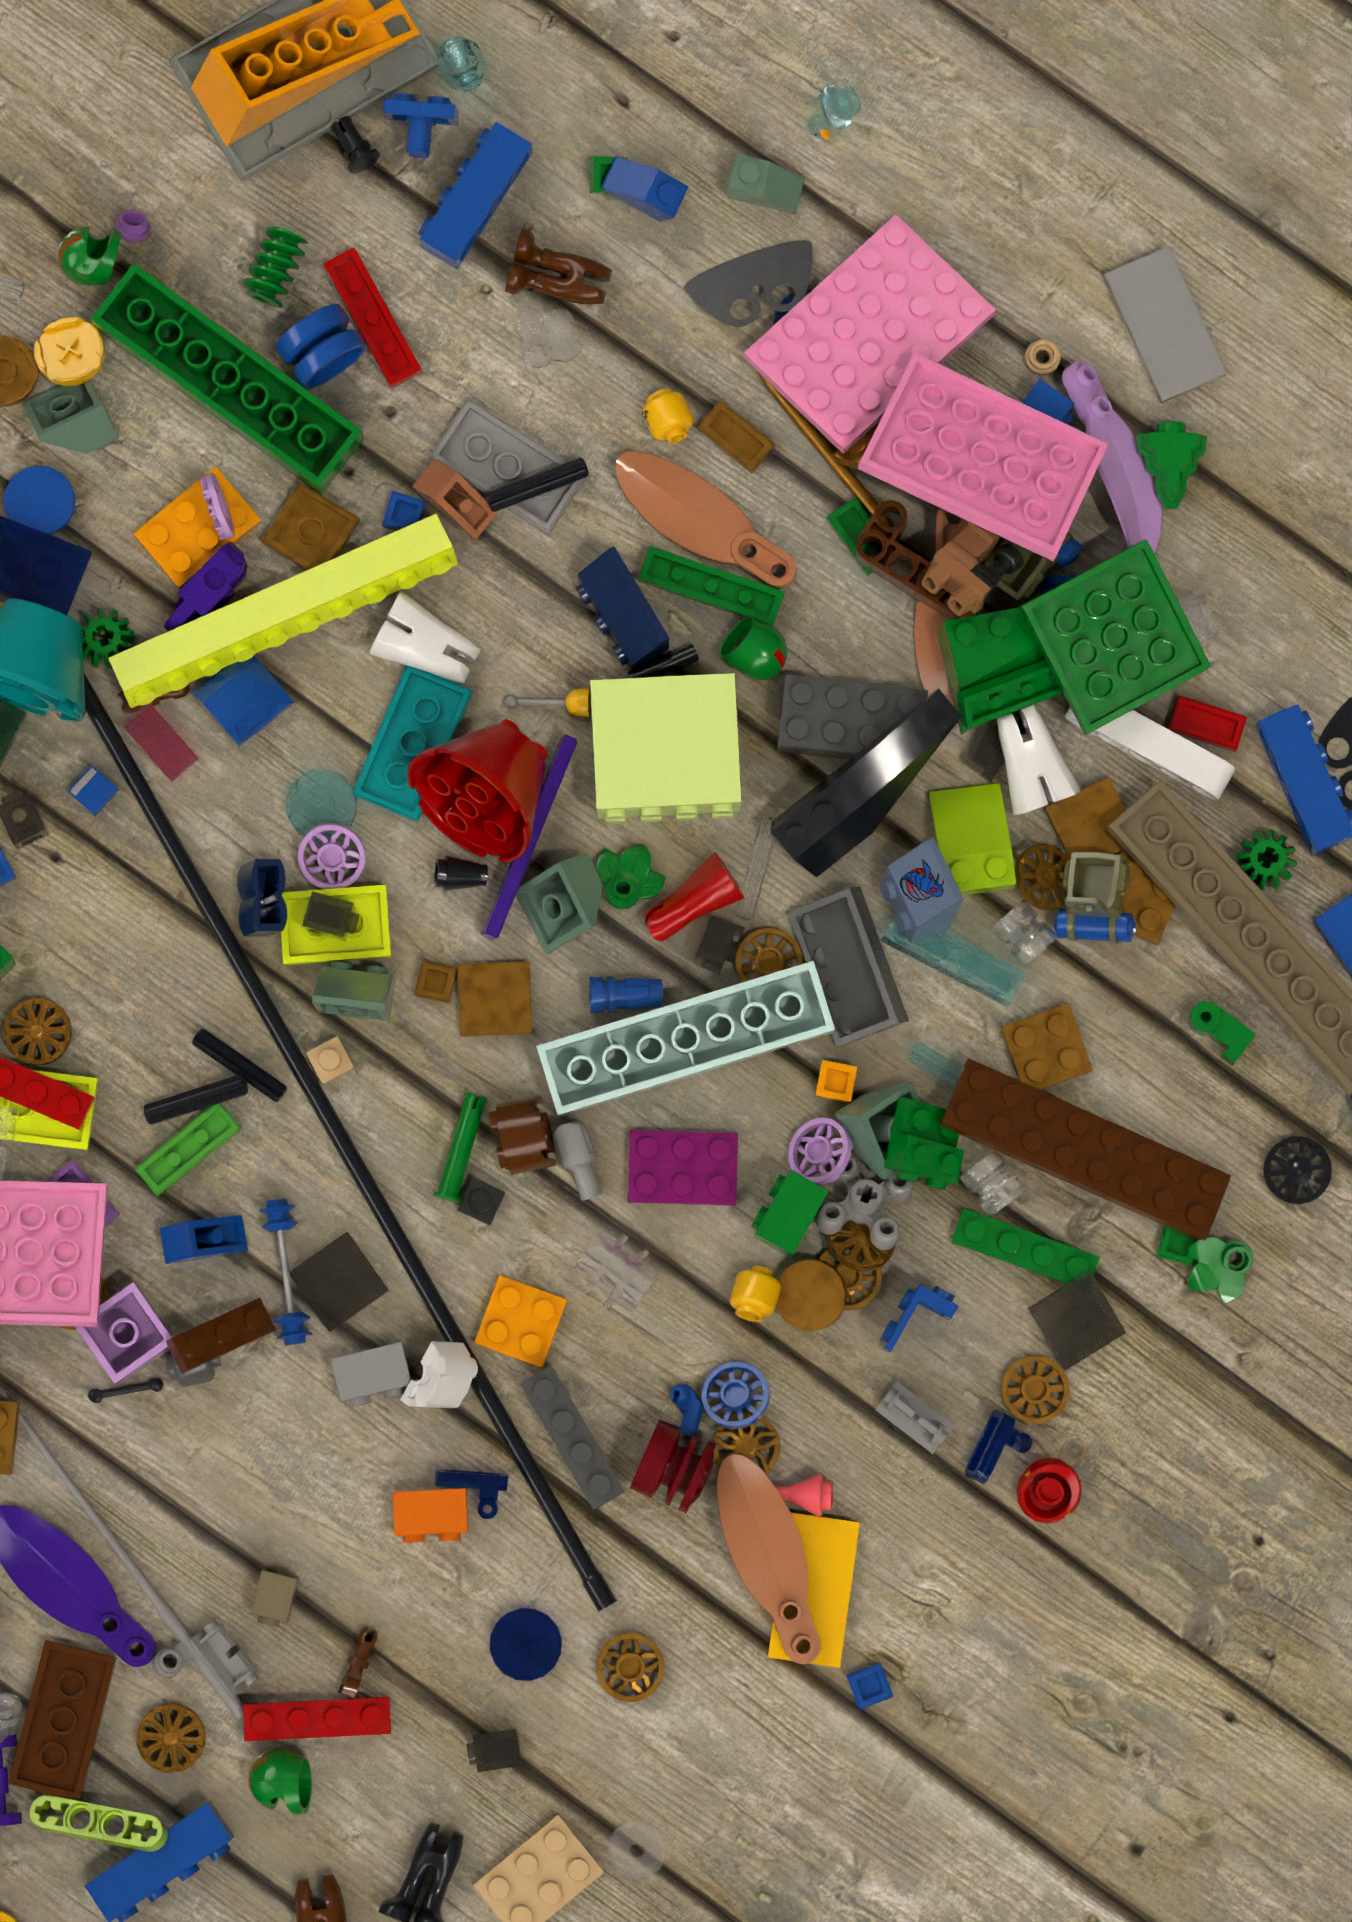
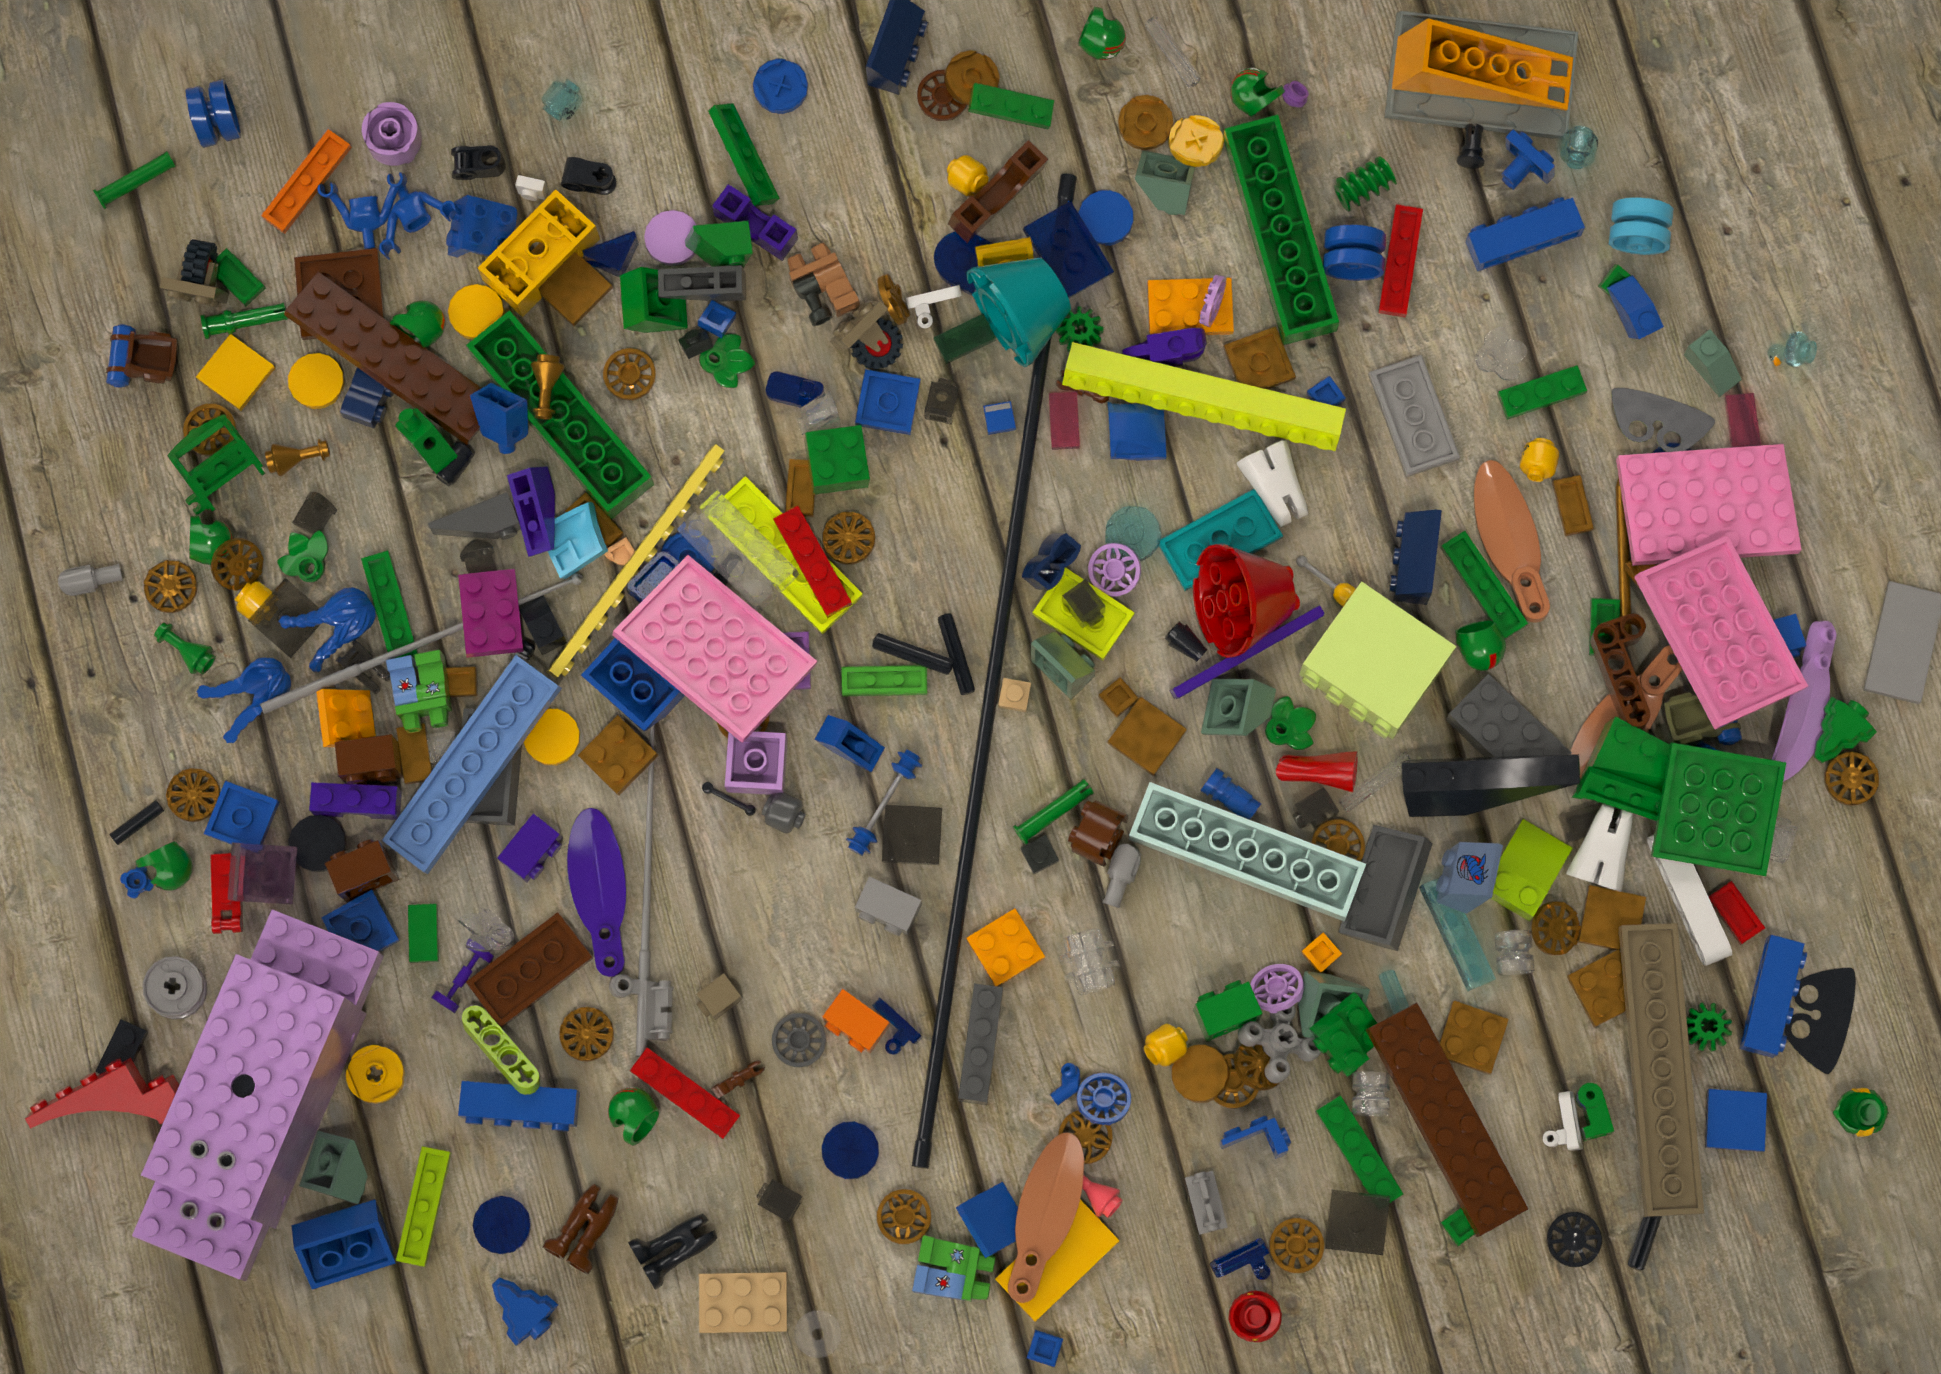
camera: 45 degrees right, 5 degrees down
reddish brown plate [166,1298,276,1374] -> none
white cylinder [400,1341,478,1408] -> none
nougat slope [412,459,498,540] -> none
black axle [486,458,589,512] -> none
reddish brown piece [505,229,612,305] -> none
black piece [627,644,699,678] -> none
magenta plate [628,1130,738,1206] -> none
dark red wheel [629,1419,716,1513] -> none
medium nougat hips [922,522,1024,616] -> none
tan plate [1025,339,1061,375] -> none
olive piece [1054,852,1136,943] -> none
green plate [1187,1236,1253,1303] -> none
none -> dark grey wheel [772,1013,826,1068]
none -> bright green hips [912,1235,996,1302]
none -> blue tile [956,1182,1018,1258]
none -> green plate [1497,365,1587,420]
none -> white piece [1543,1091,1583,1151]
none -> medium azure wheel [1609,198,1674,255]
none -> clear pink tile [1724,393,1761,448]
none -> pearl gold wheel [1824,752,1879,806]

